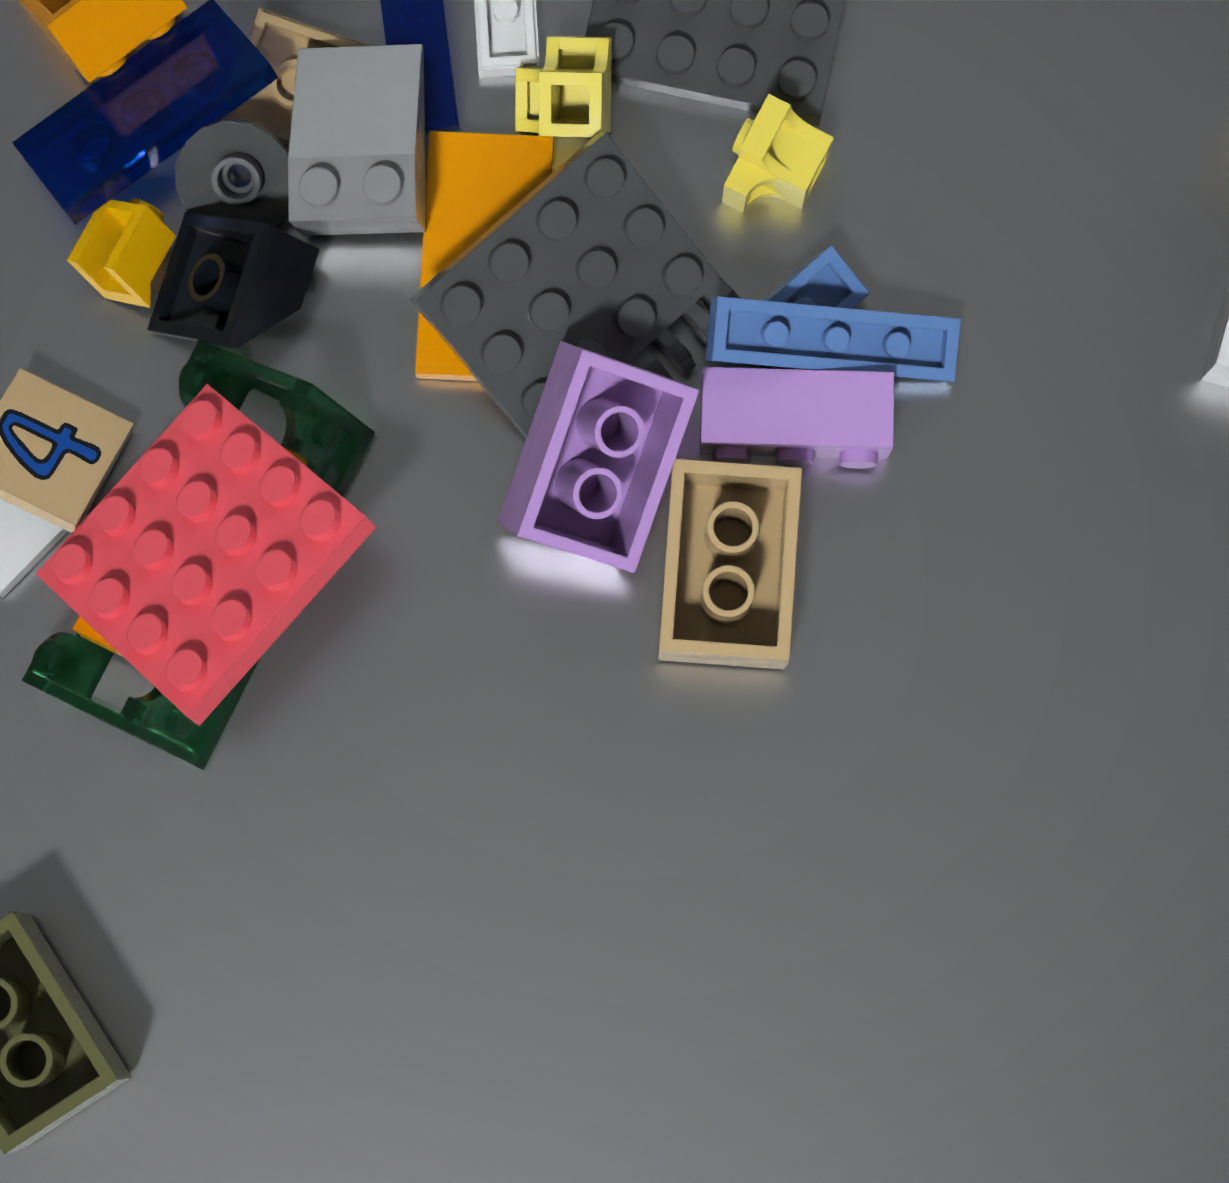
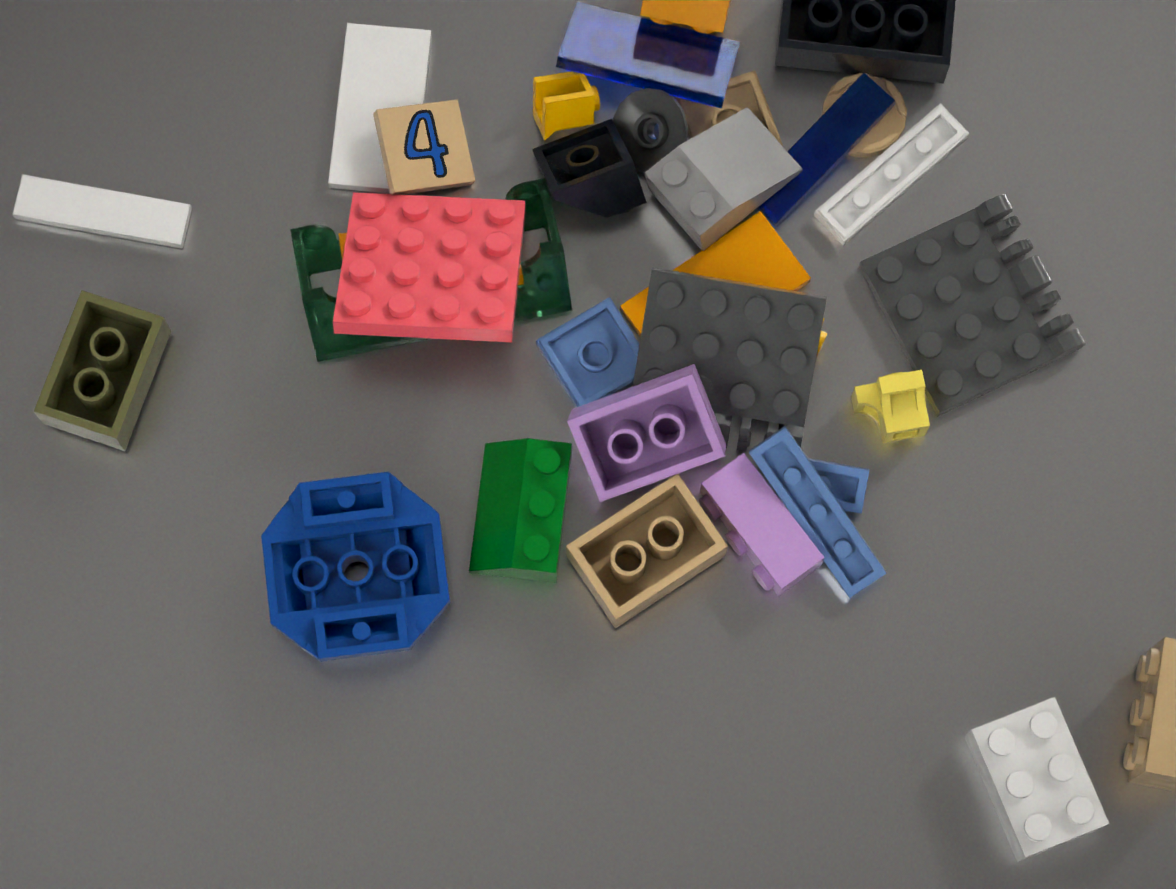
camera: 50 degrees right, 5 degrees down
light yellow brick [515,36,612,137] -> none
none -> blue piece [261,472,450,662]
none -> green slope [469,438,572,583]
none -> medium blue tile [536,297,640,408]

